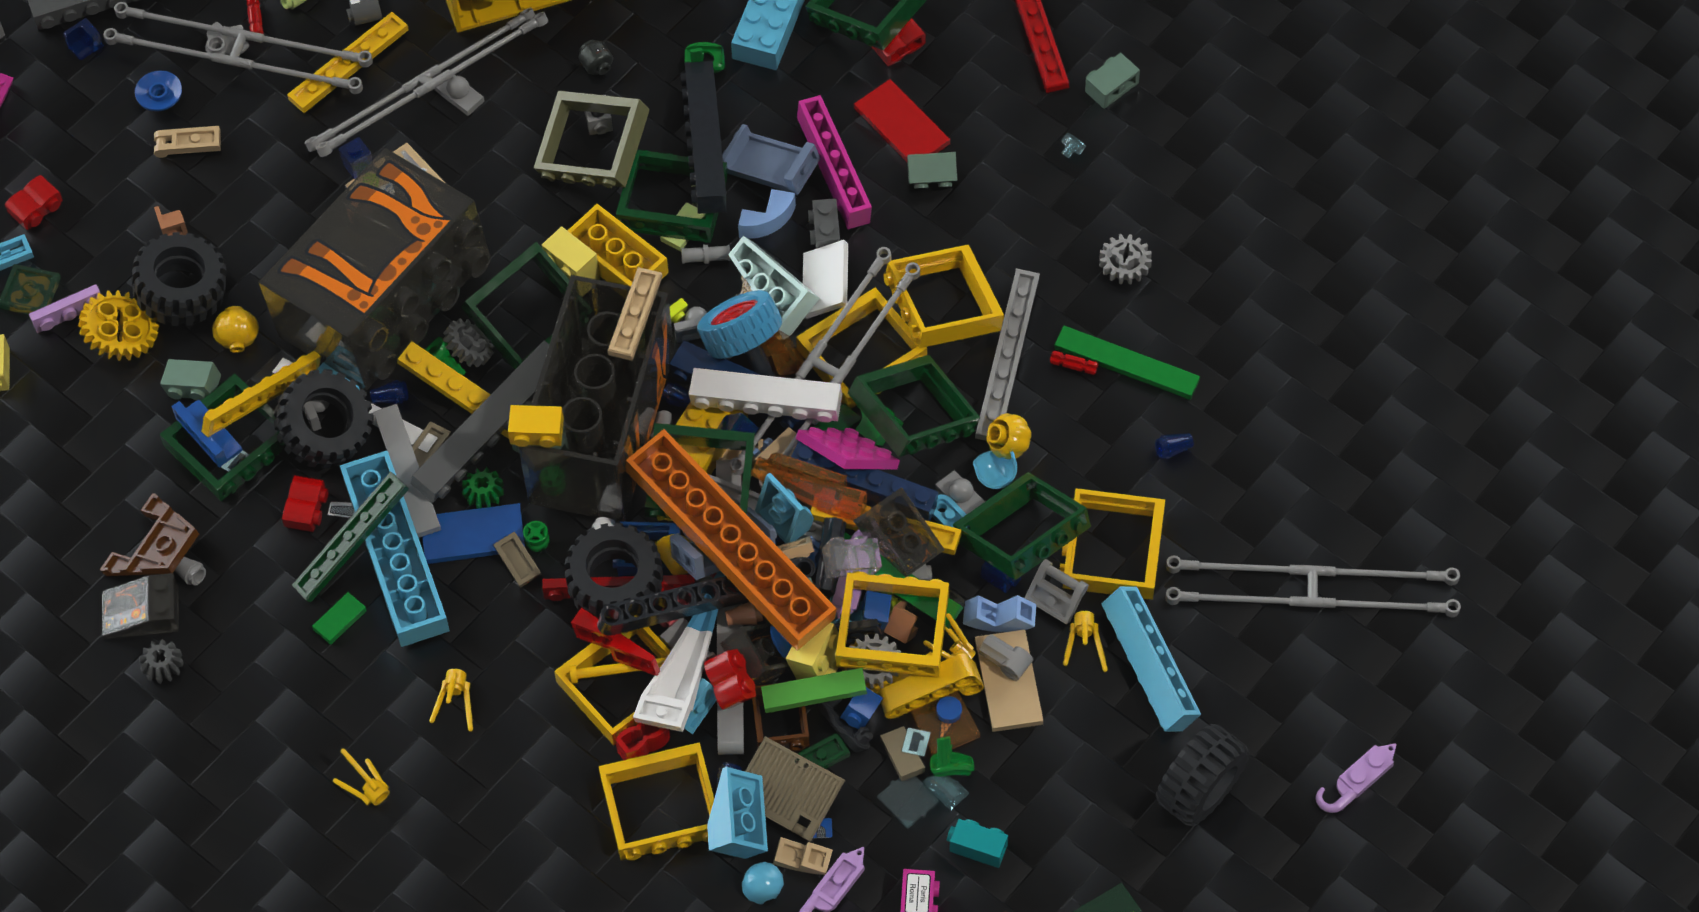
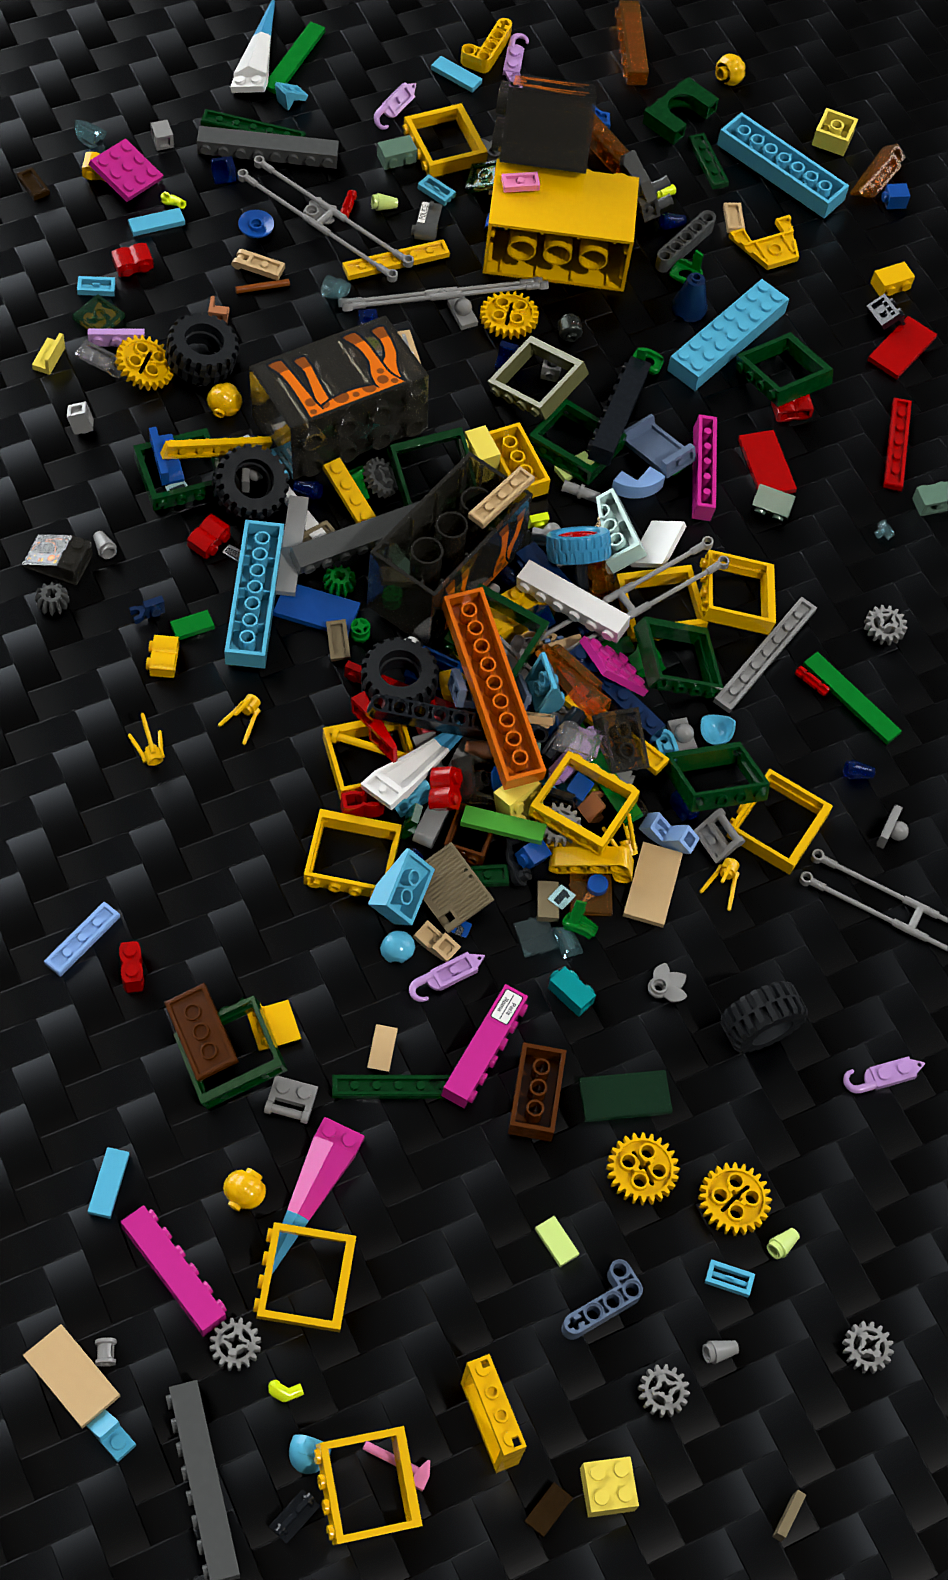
camera: 15 degrees right, 0 degrees up
reddish brown wing [100,493,199,576] -> none
sand green brick [160,359,221,401] -> none
dark green tile [292,471,409,603] -> none
yellow brick [508,405,564,448] -> none
dark grey brick [808,199,840,249] -> none
light grey piece [979,634,1033,681] -> none
yellow plant [986,413,1031,459] -> none
medium azure brick [1101,586,1201,732] -> none
none -> light grey brick [67,401,94,435]
none -> clear hinge [75,340,122,379]
none -> medium azure tile [128,208,185,237]
none -> dark blue plate [129,595,165,624]
none -> yellow brick [146,635,179,678]
none -> neon yellow arm [160,192,186,209]
none -> dark orange bar [235,279,290,294]
none -> clear light blue helmet [321,275,351,299]
none -> dark green slope [400,803,423,840]
none -> yellow gear [480,291,539,339]
none -> clear blue panel [494,341,519,370]
none -> light grey plate [648,963,687,1002]
none -> light grey tile [877,805,909,848]

